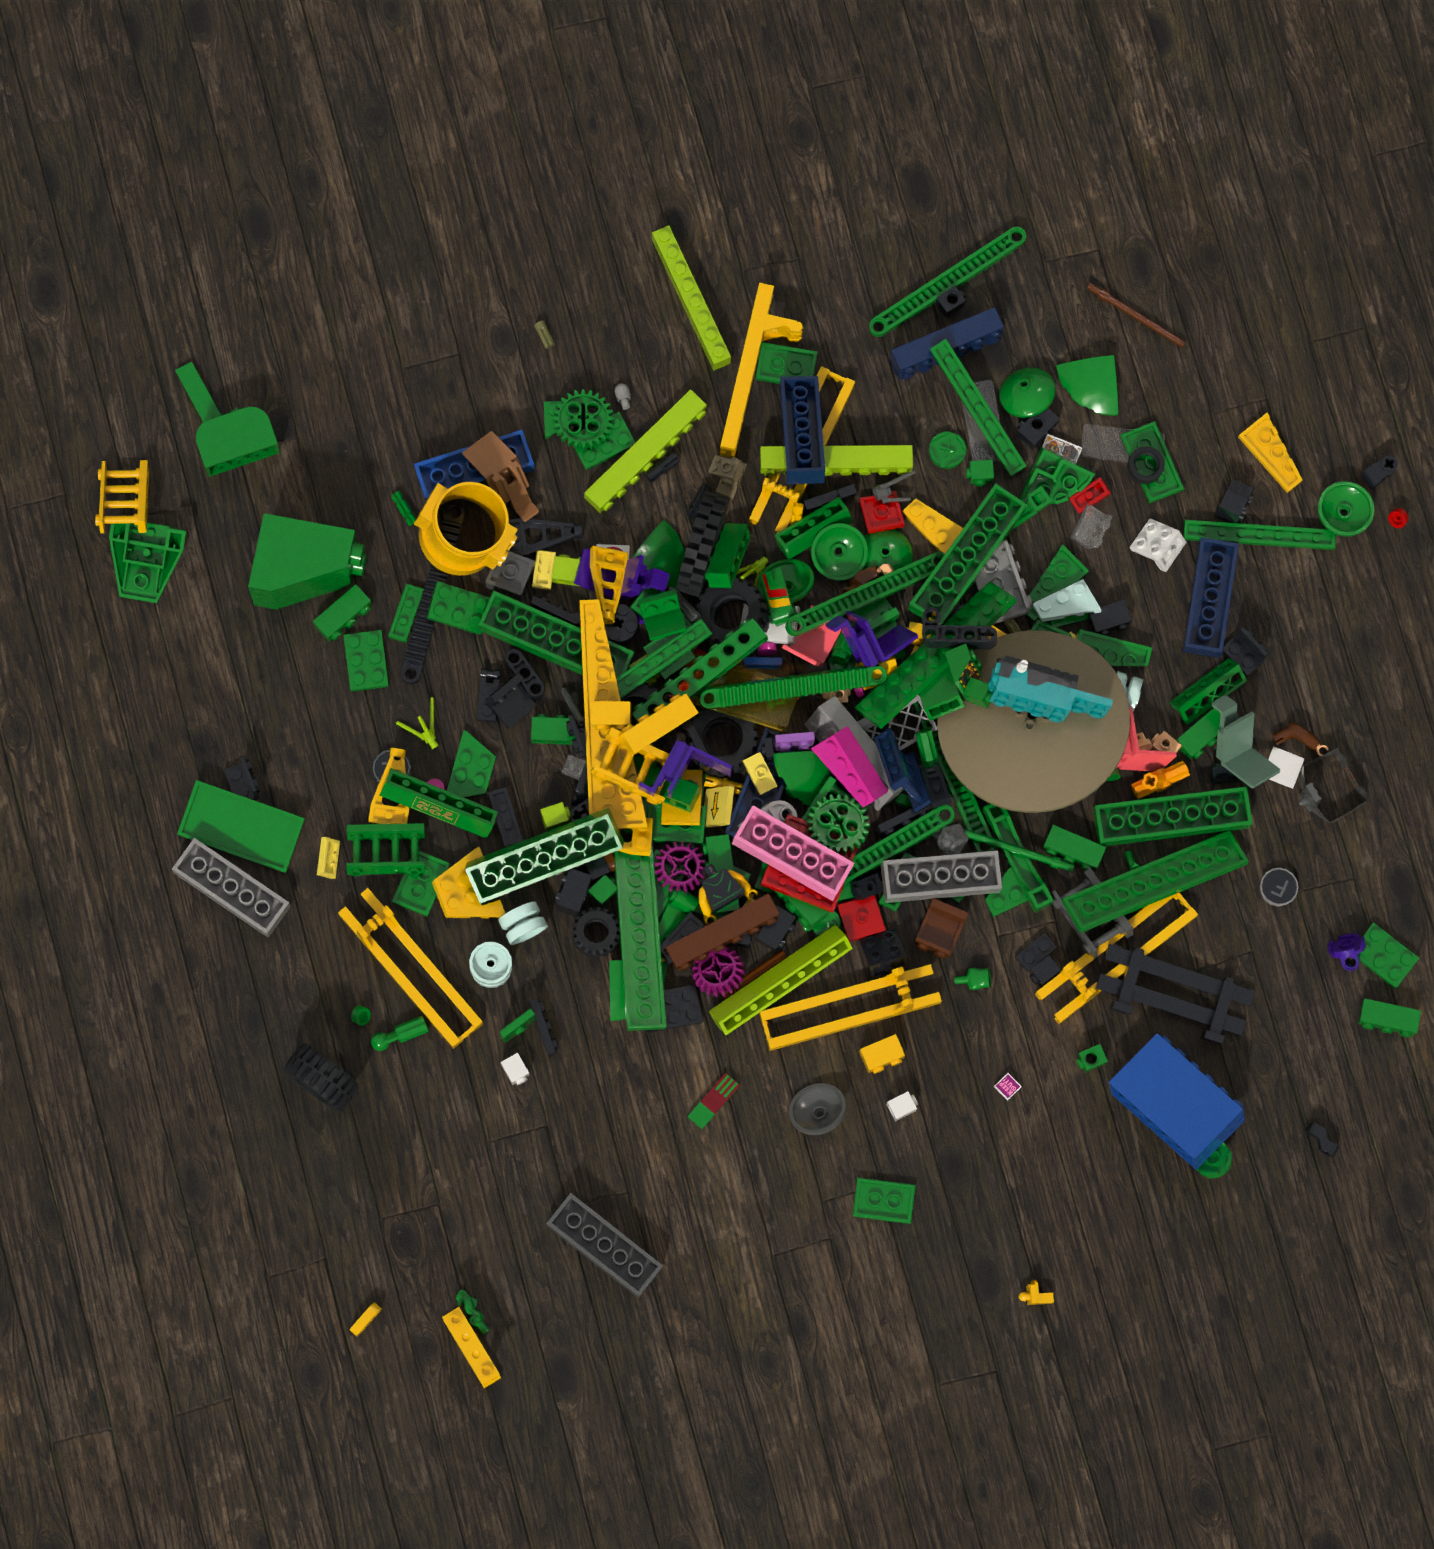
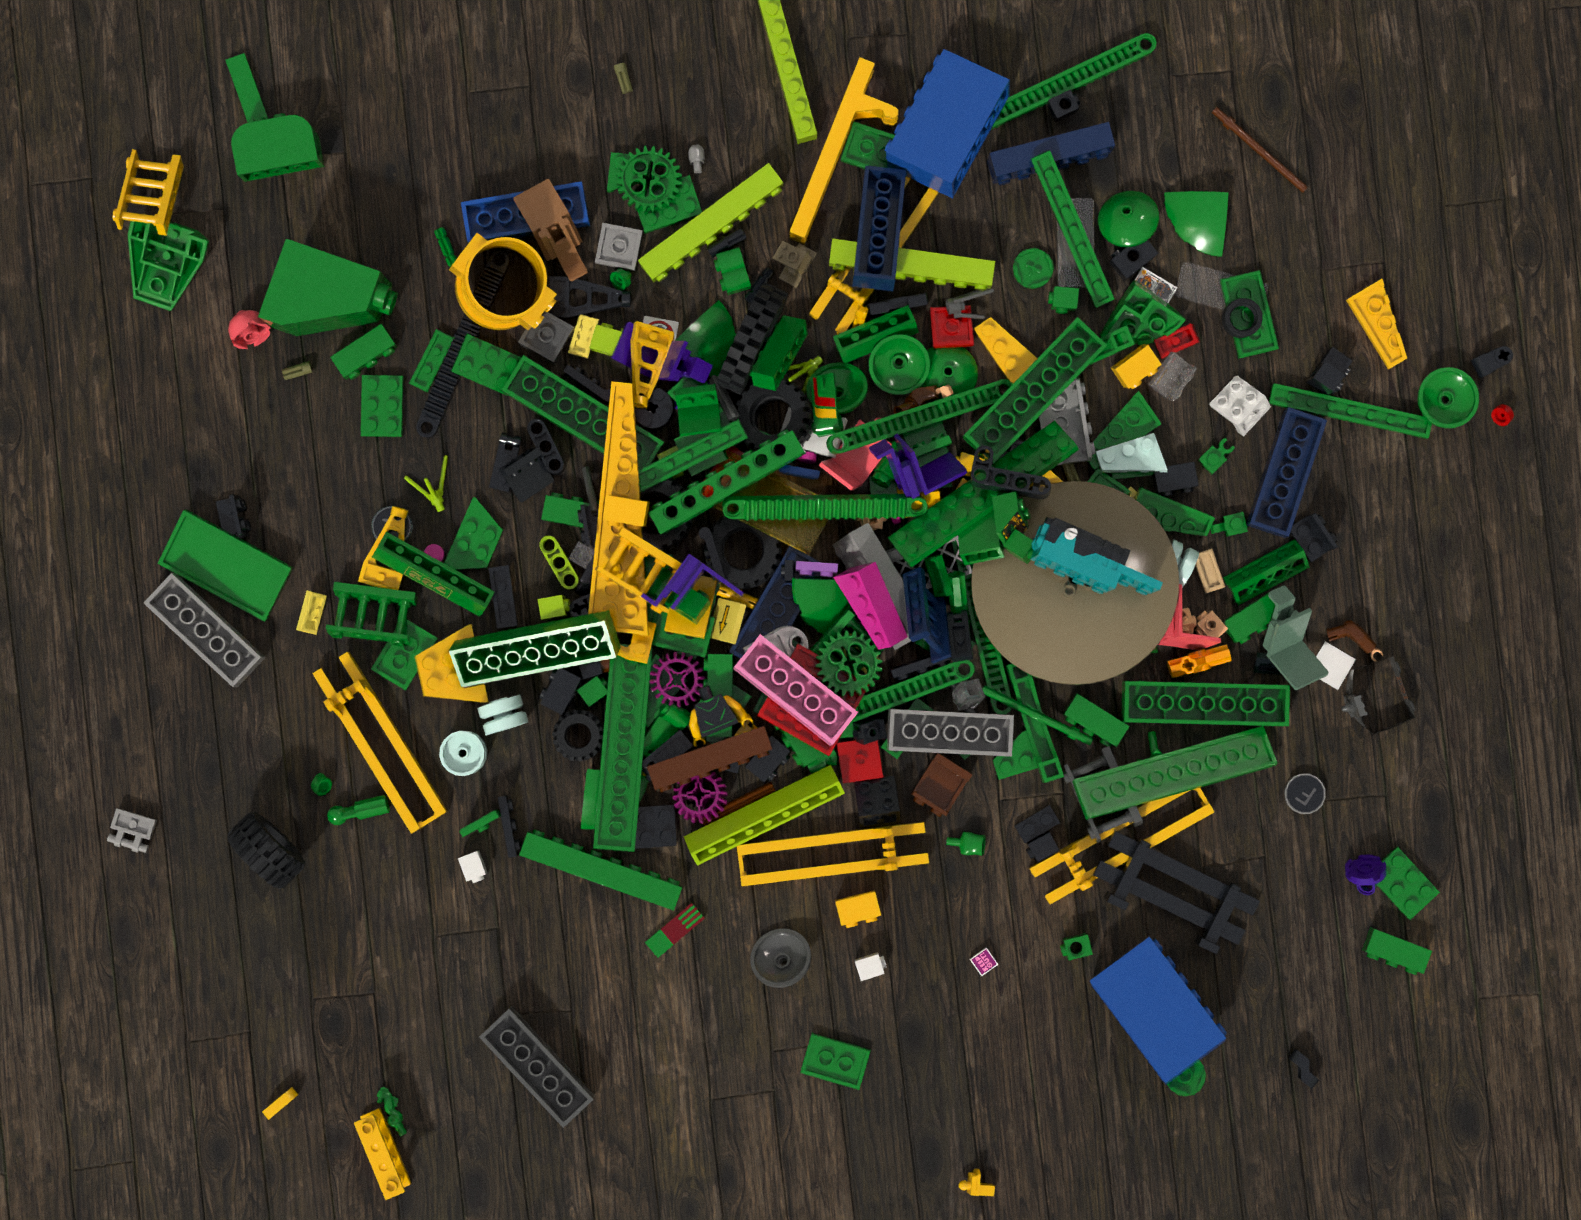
camera: 15 degrees right, 10 degrees up
yellow brick [619,694,698,756] -> none
light yellow plate [742,752,777,795] -> none
none -> light grey plate [107,808,157,853]
none -> coral cylinder [228,310,271,349]
none -> olive piece [282,361,313,380]
none -> green brick [519,829,683,911]
none -> lime beam [539,536,580,590]
none -> light grey plate [595,223,643,271]
none -> green tile [610,269,631,291]
none -> green brick [713,248,751,295]
none -> blue brick [885,49,1010,199]
none -> green tile [924,555,953,597]
none -> yellow brick [1111,344,1162,389]
none -> tan tile [1195,549,1225,594]
none -> green plate [1198,438,1235,475]
none -> green plate [1210,512,1248,537]

